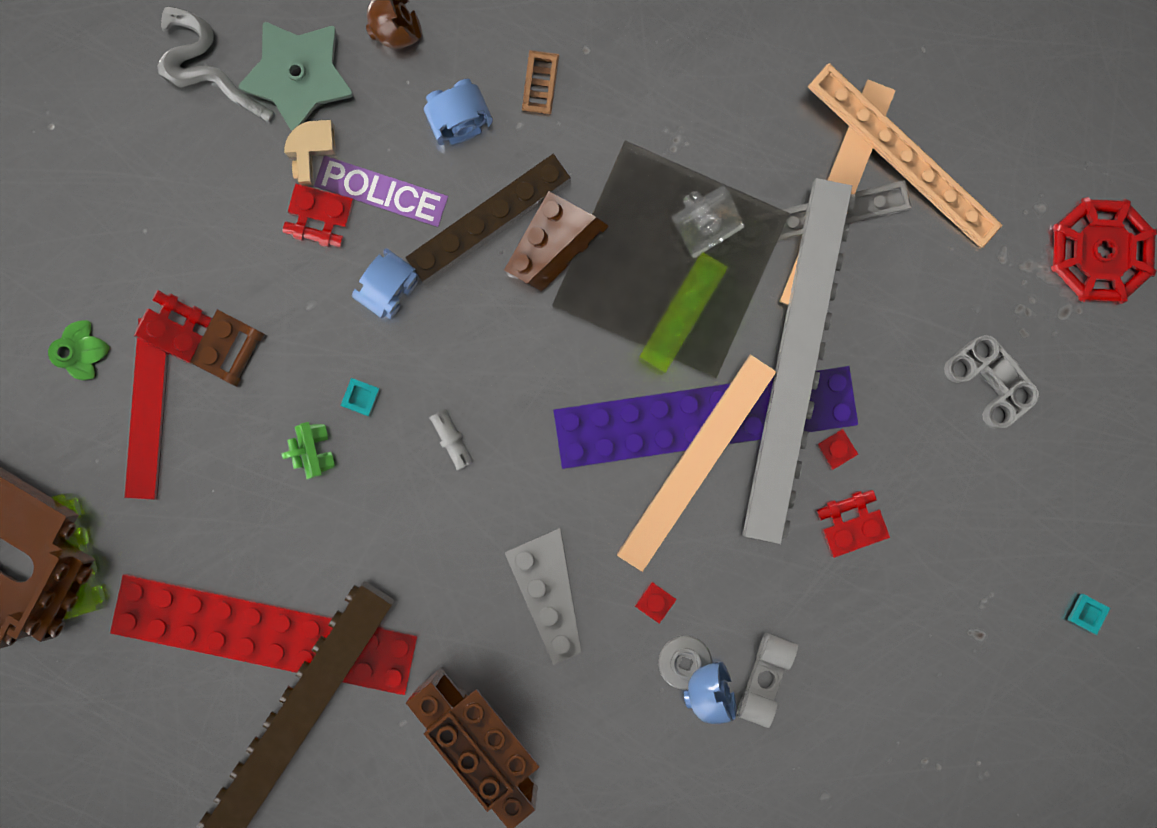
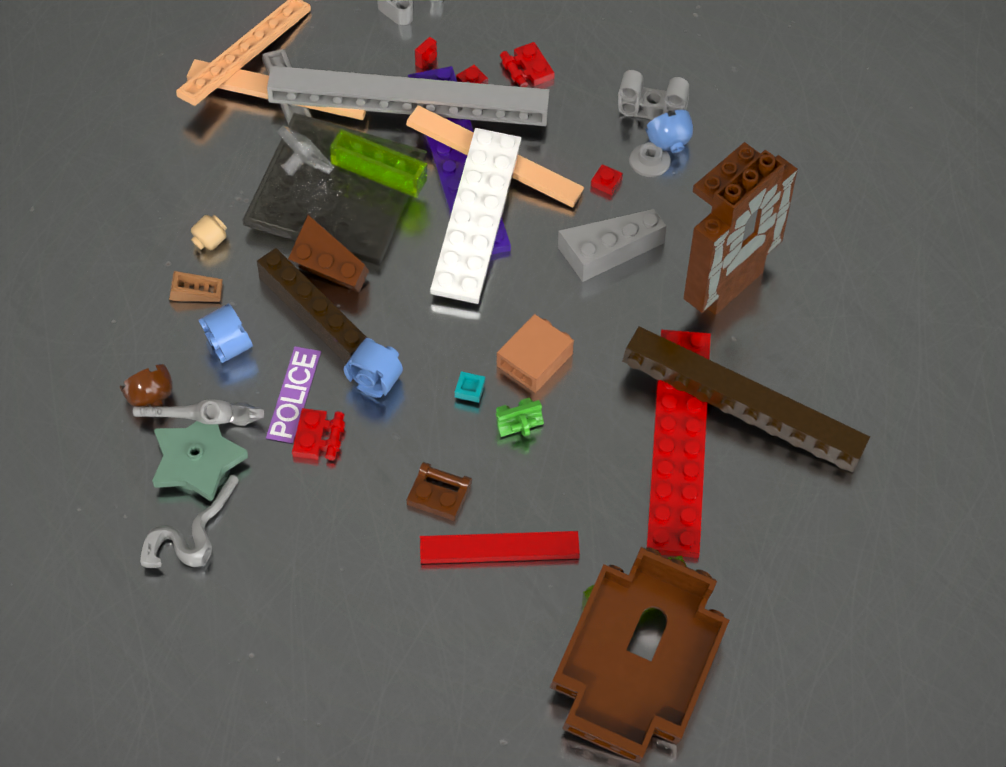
camera: 90 degrees left, 30 degrees down
bright green plate [48,320,110,380] -> none
red plate [133,290,212,363] -> none
tan brick [284,120,336,186] -> none
light grey pin [429,409,474,470] -> none
none -> light grey animal [133,399,264,426]
none -> tan head [191,215,227,251]
none -> red plate [415,37,437,69]
none -> white plate [430,128,521,304]
none -> nougat brick [497,314,574,393]

